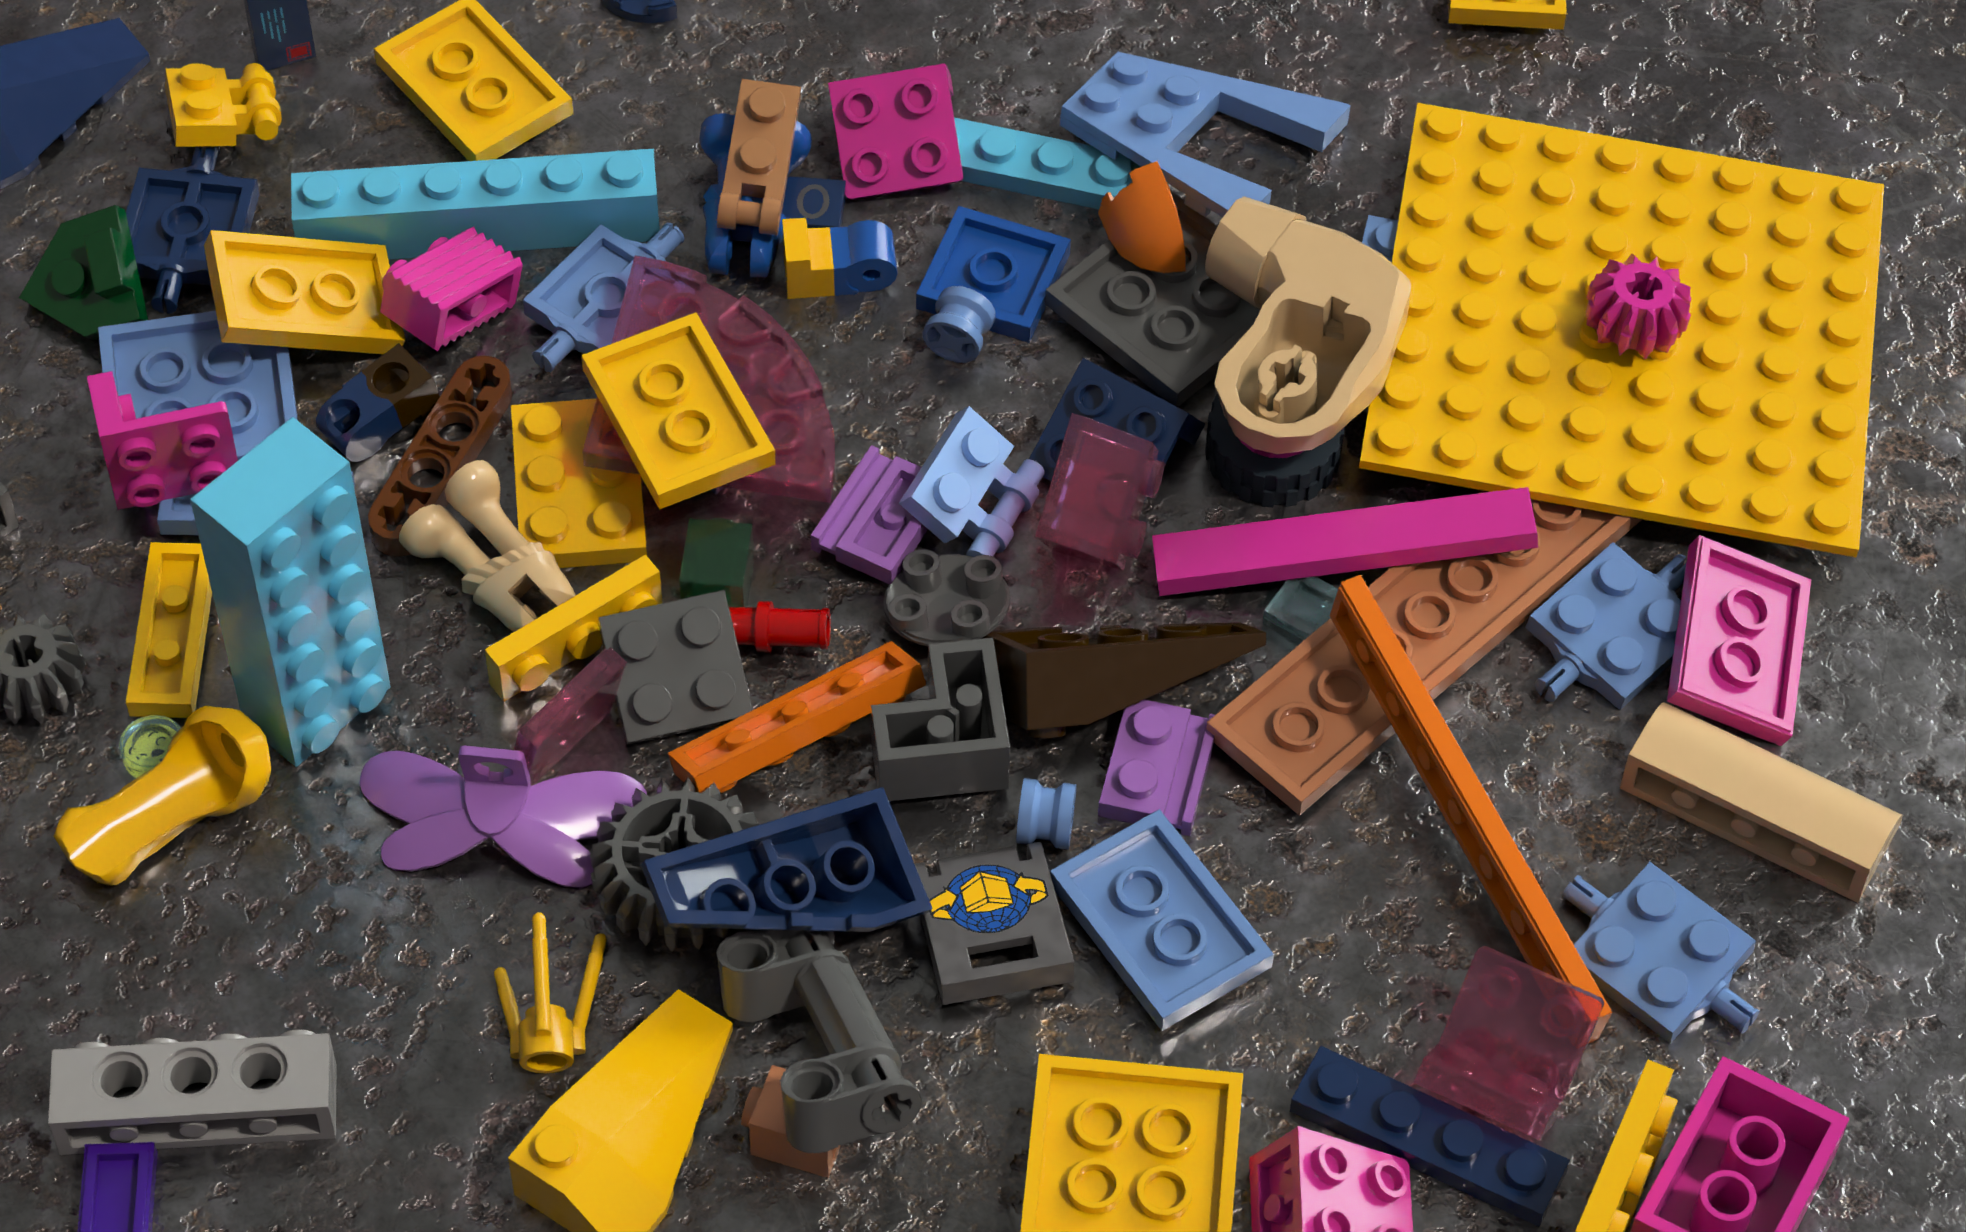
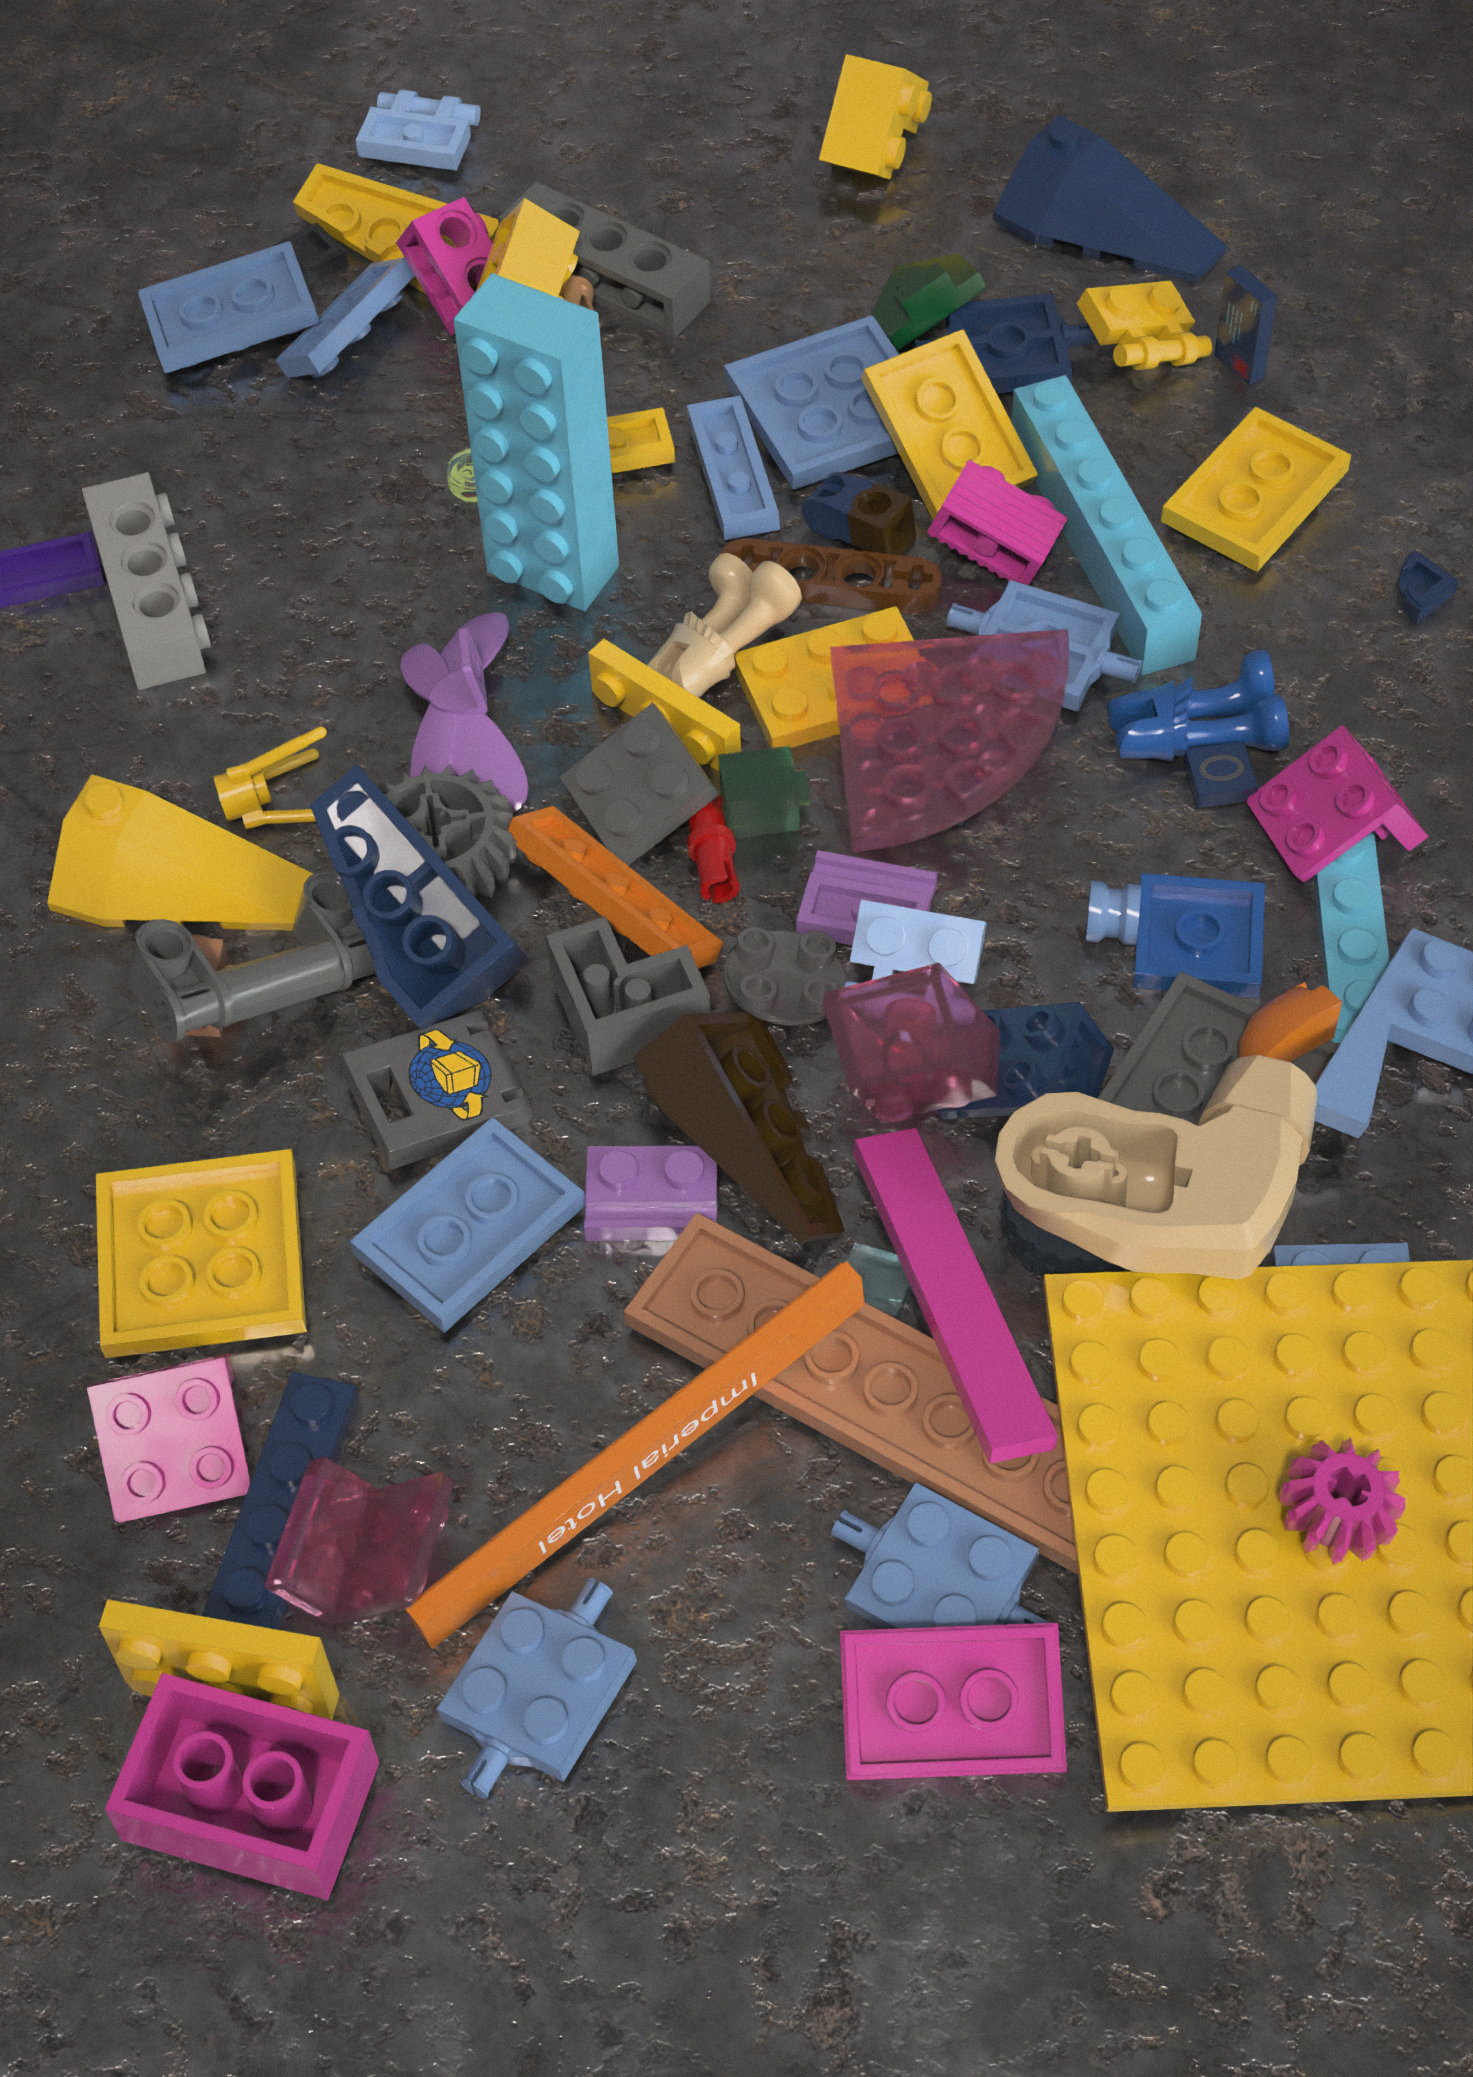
camera: 80 degrees right, 0 degrees up
yellow hair [53,706,271,885] -> none
dark pink bracket [87,371,238,510] -> none
clear pink tile [514,647,627,786] -> none
yellow plate [581,312,776,510] -> none
medium nougat plate [717,79,801,236] -> none
leg [782,218,898,299] -> none
medium blue wheel [1016,778,1076,850] -> none
tan brick [1620,702,1903,903] -> none

